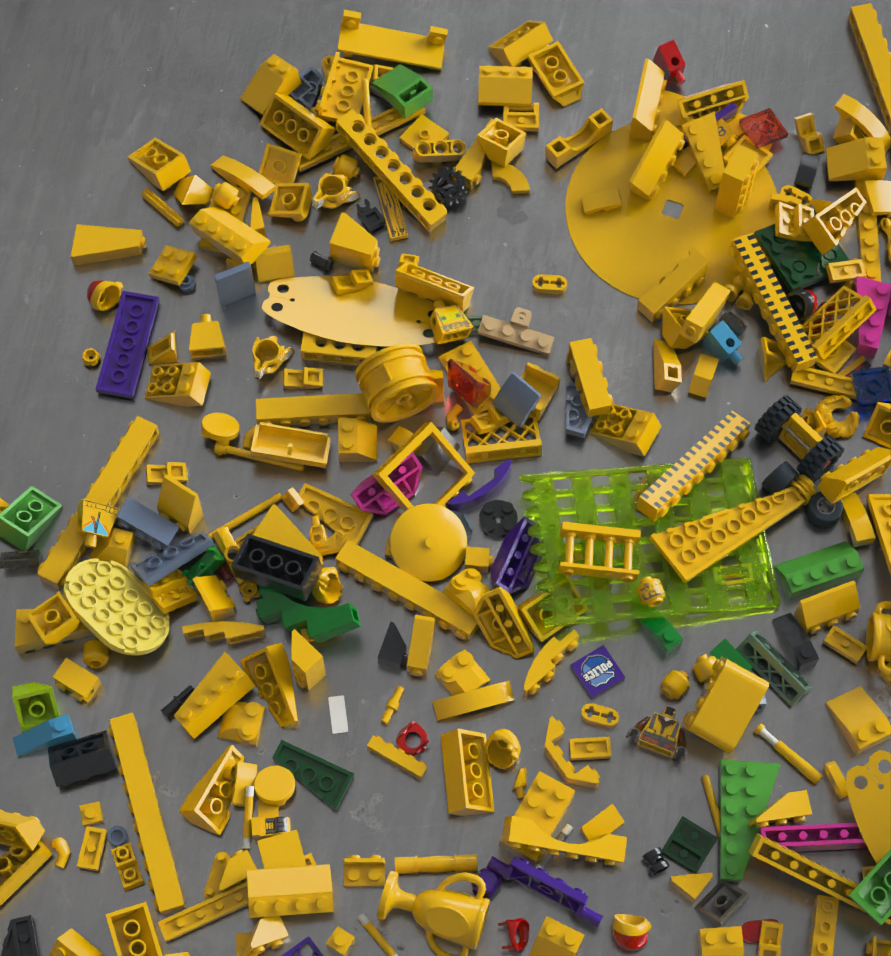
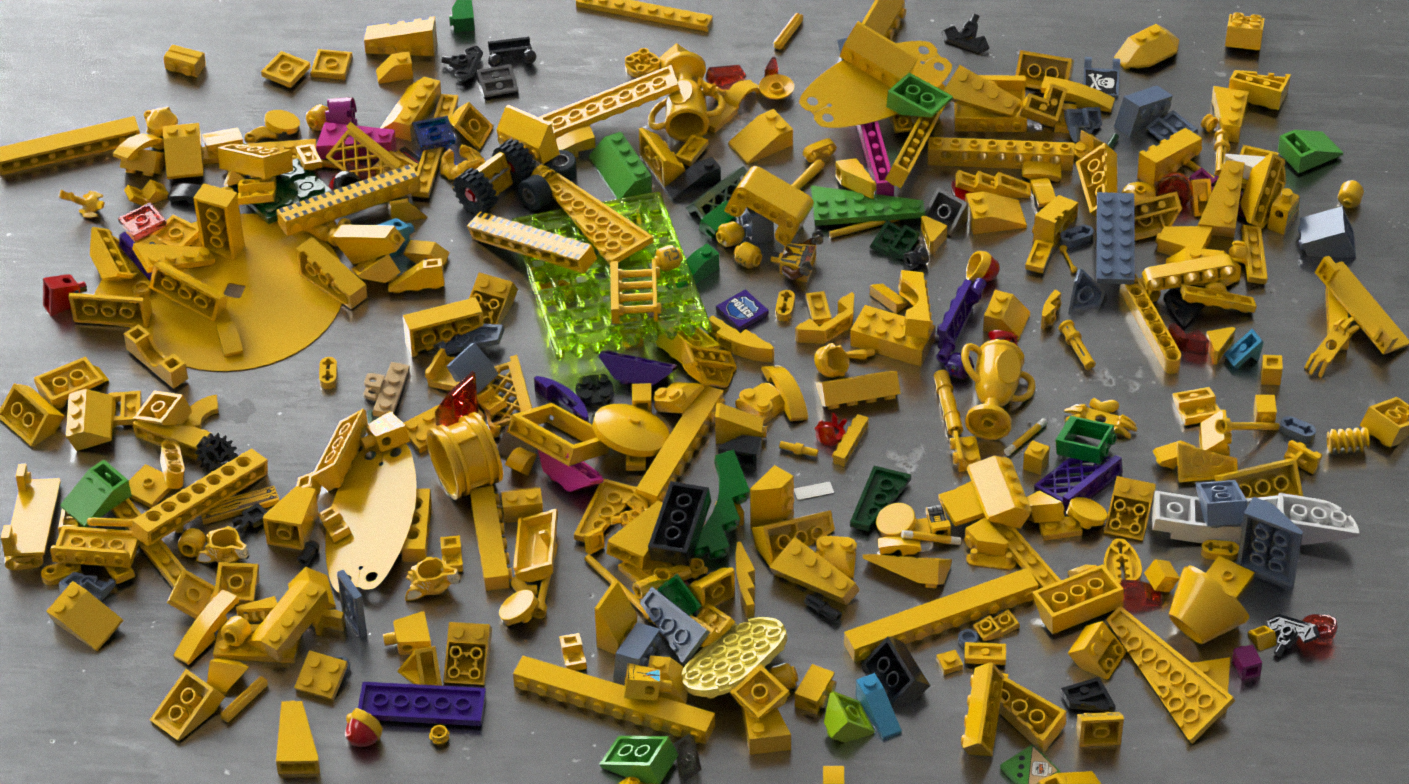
camera: 95 degrees left, 20 degrees down
yellow slope [259,93,336,160] -> none
none -> yellow piece [59,190,105,218]

